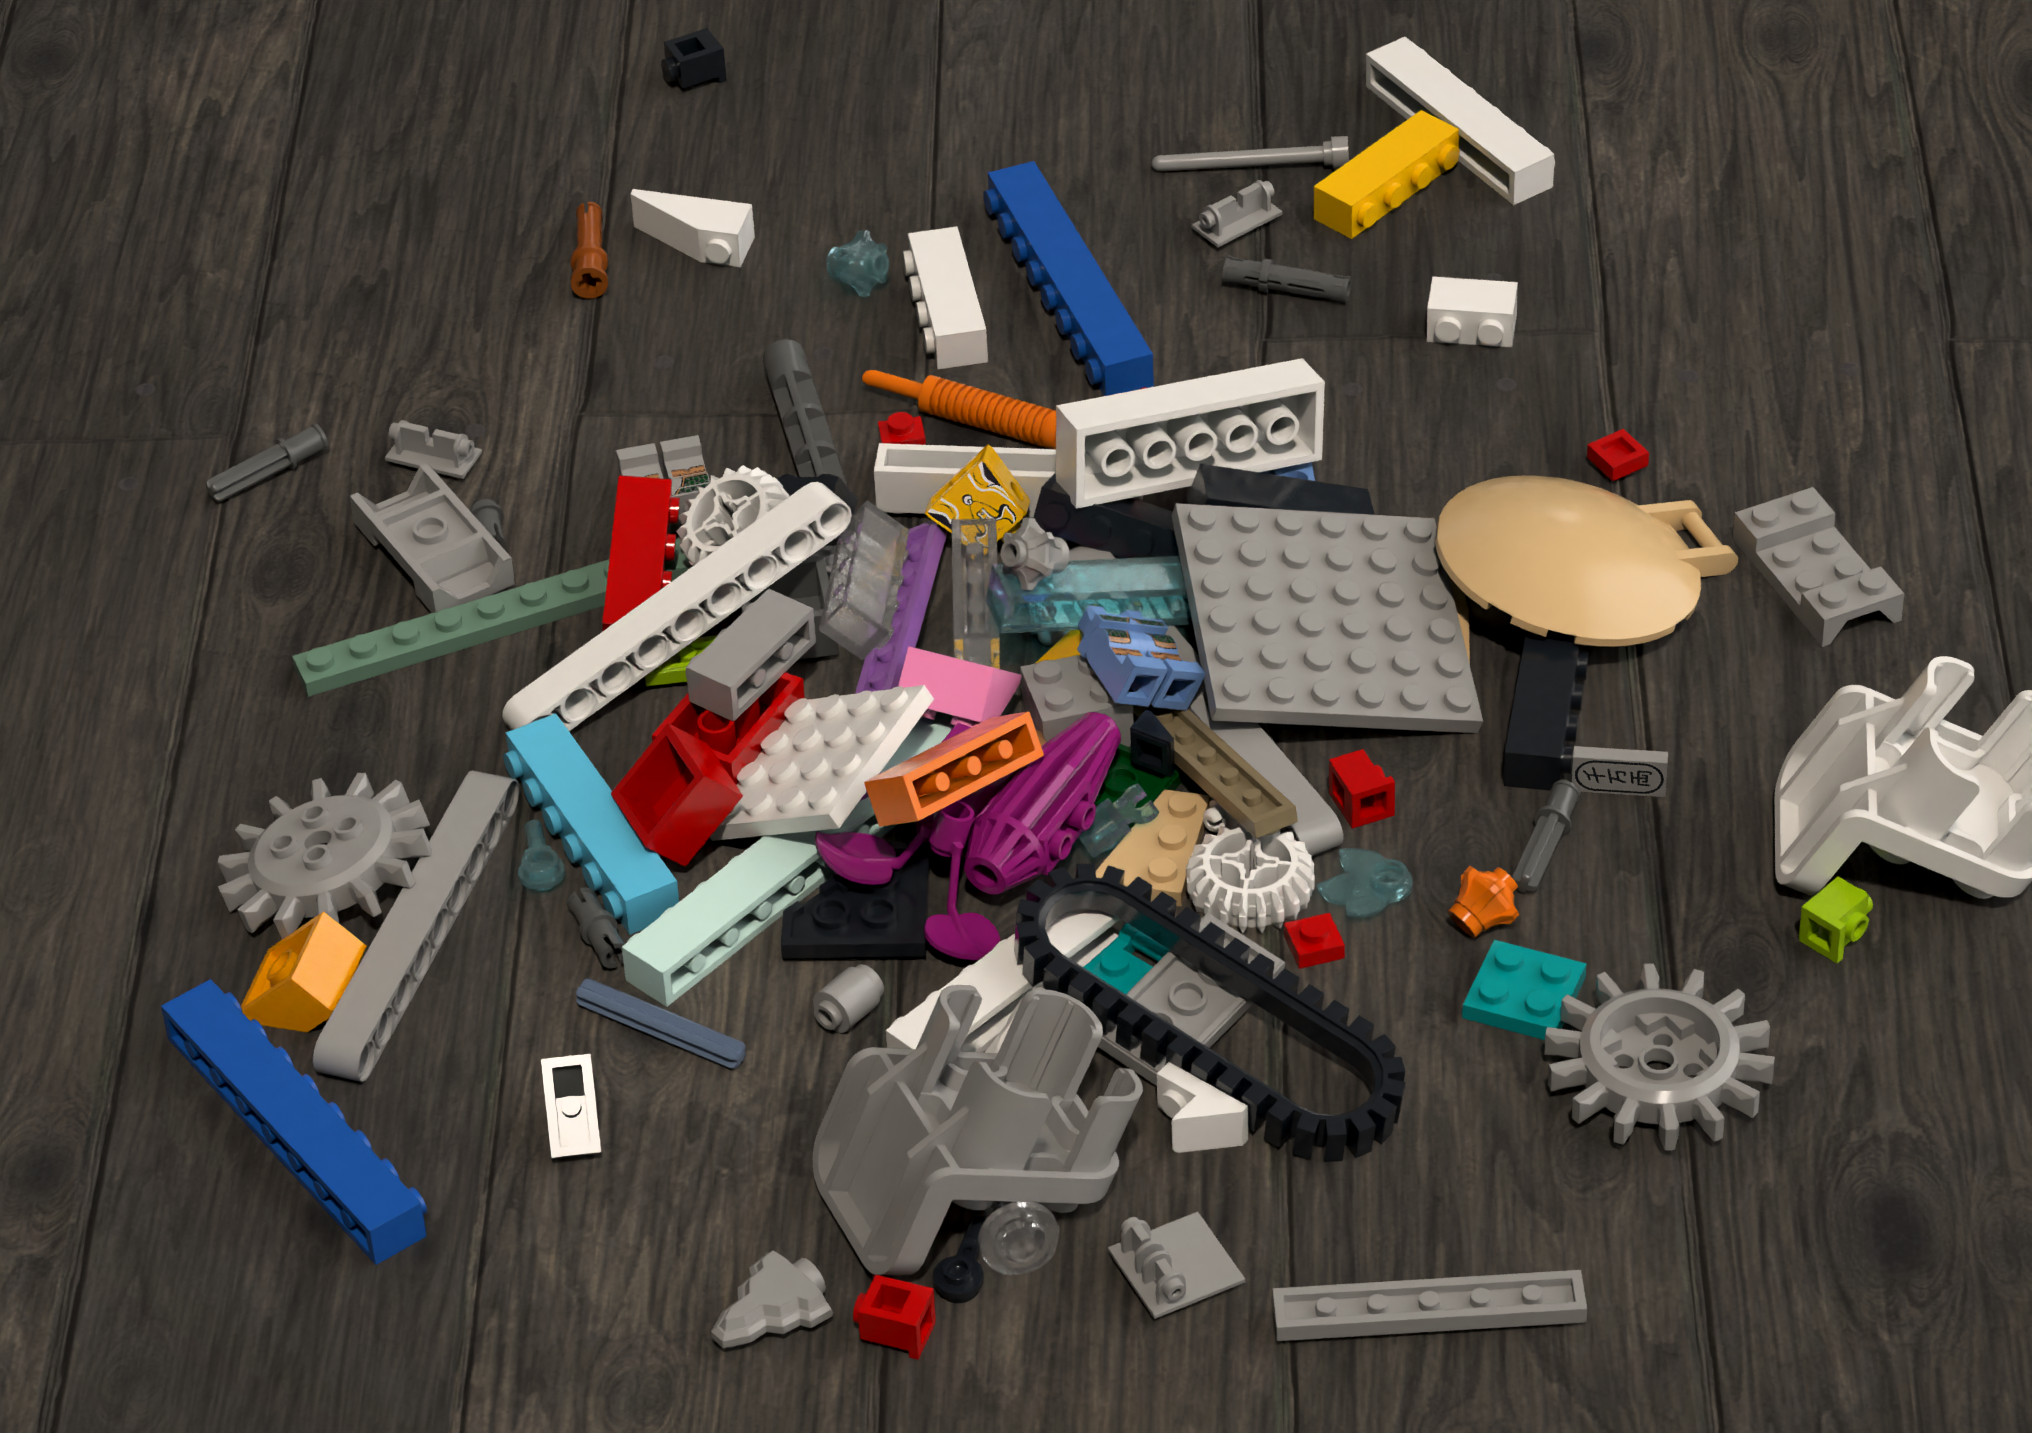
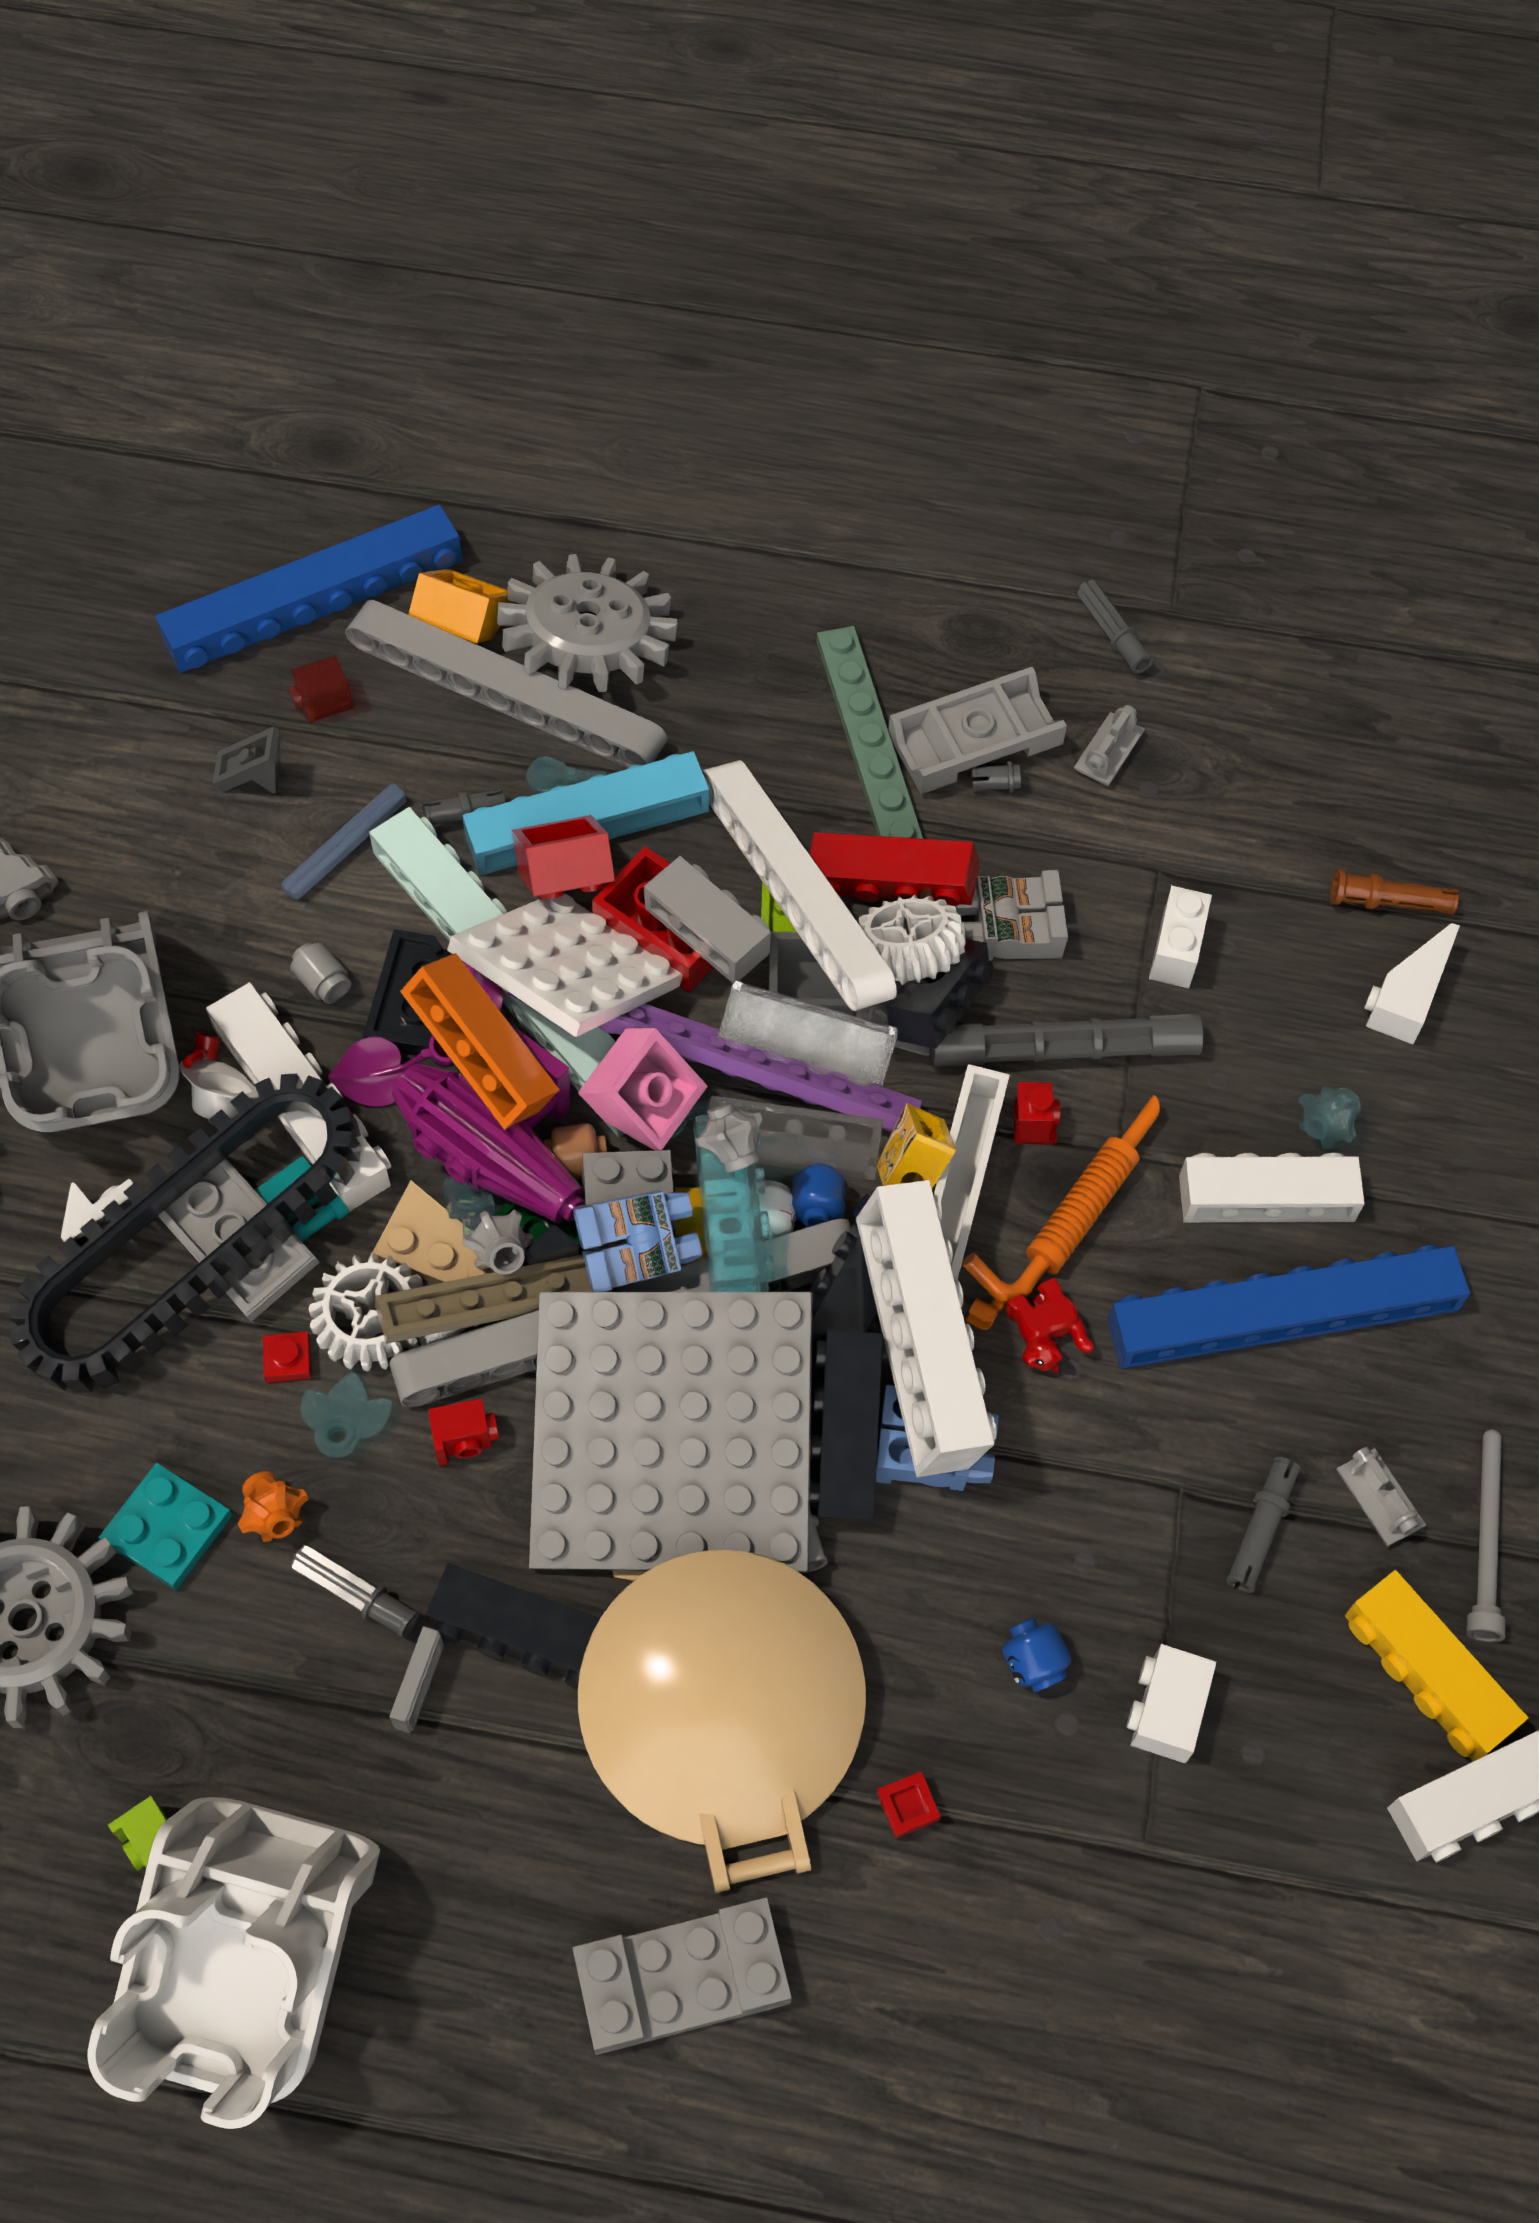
camera: 95 degrees right, 20 degrees up
none -> clear red brick [288,655,354,723]
none -> light grey rock [463,1210,533,1275]
none -> blue head [1002,1617,1072,1692]
none -> white brick [1149,886,1212,988]

